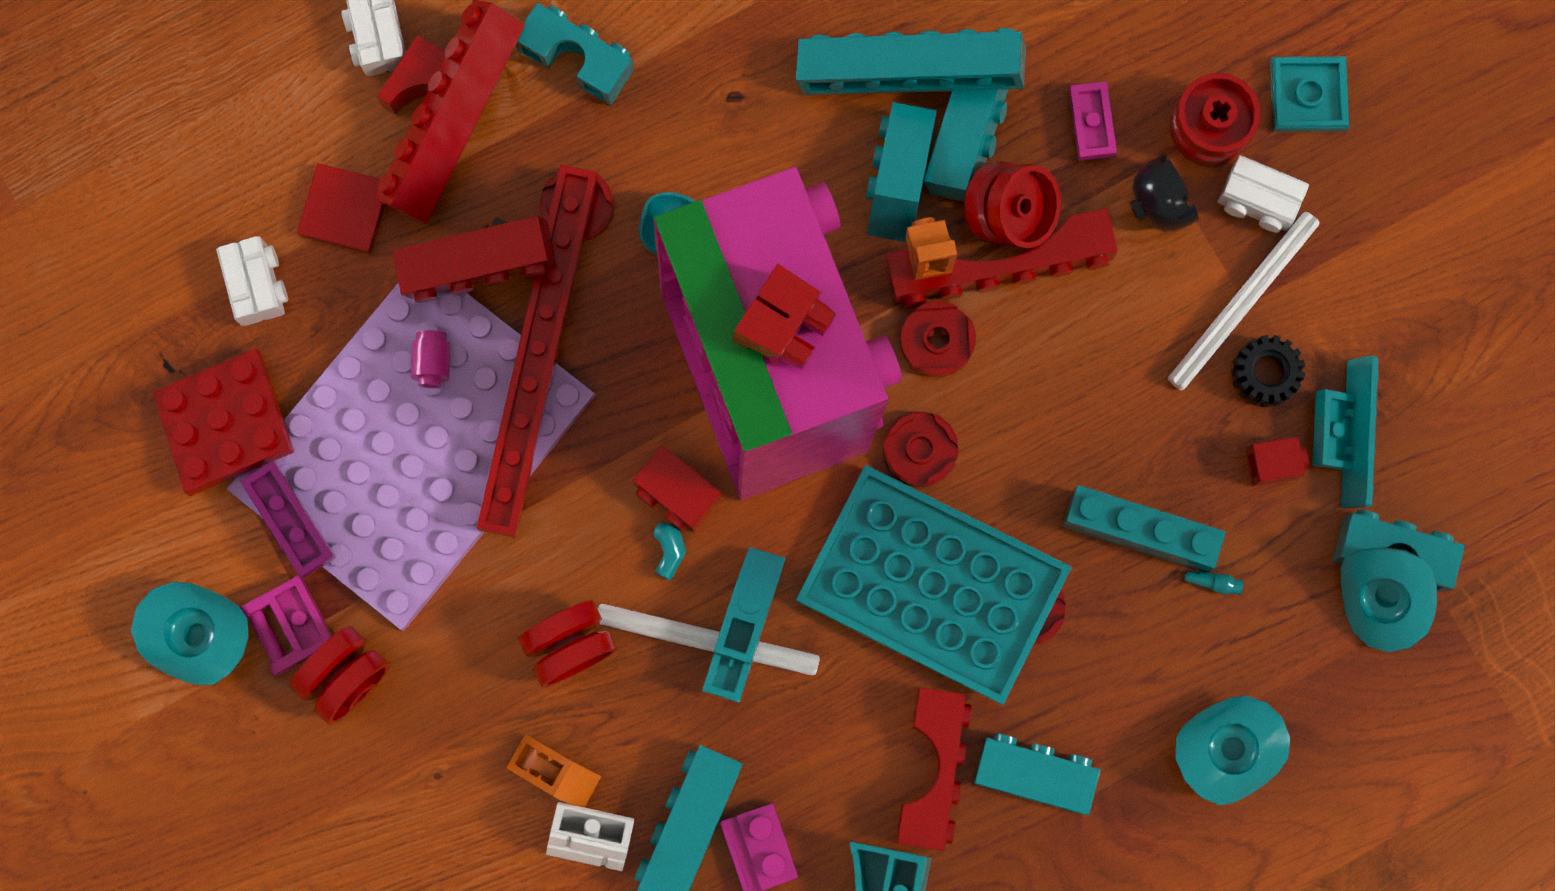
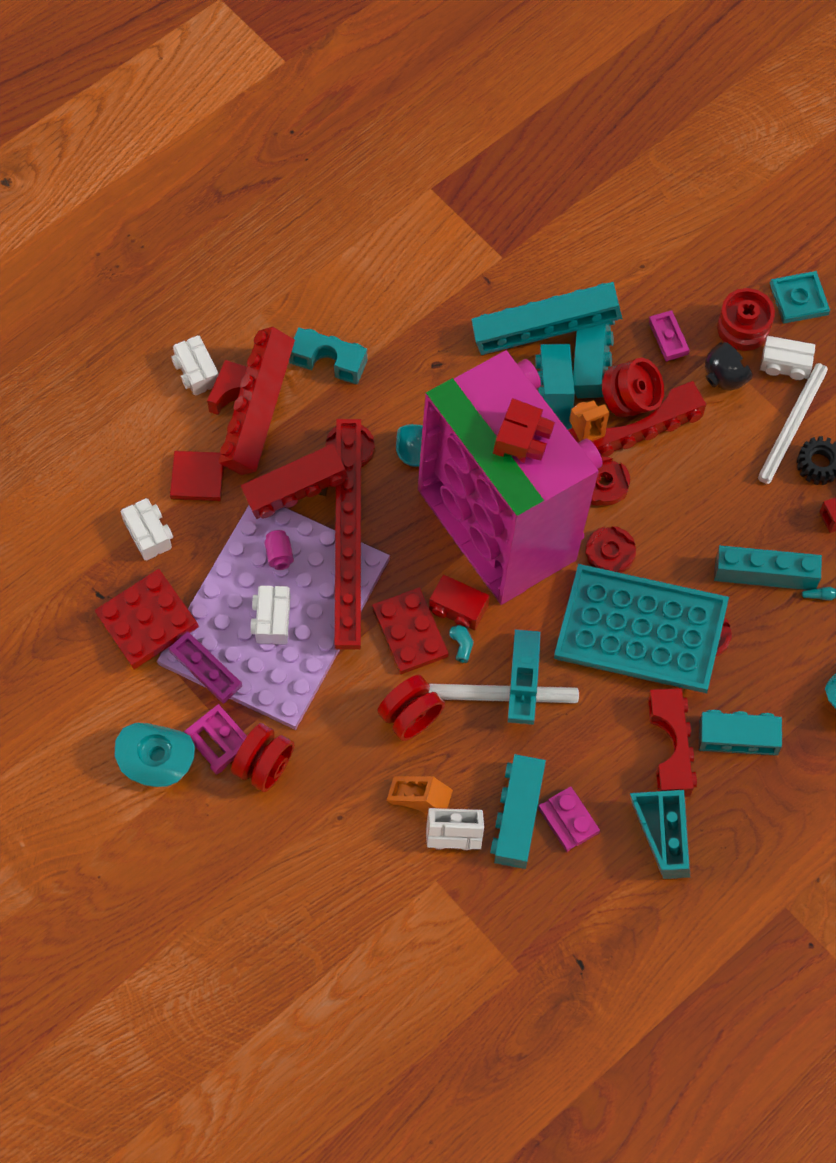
camera: 15 degrees left, 15 degrees down
none -> white brick [251,586,290,644]
none -> red plate [372,587,449,675]

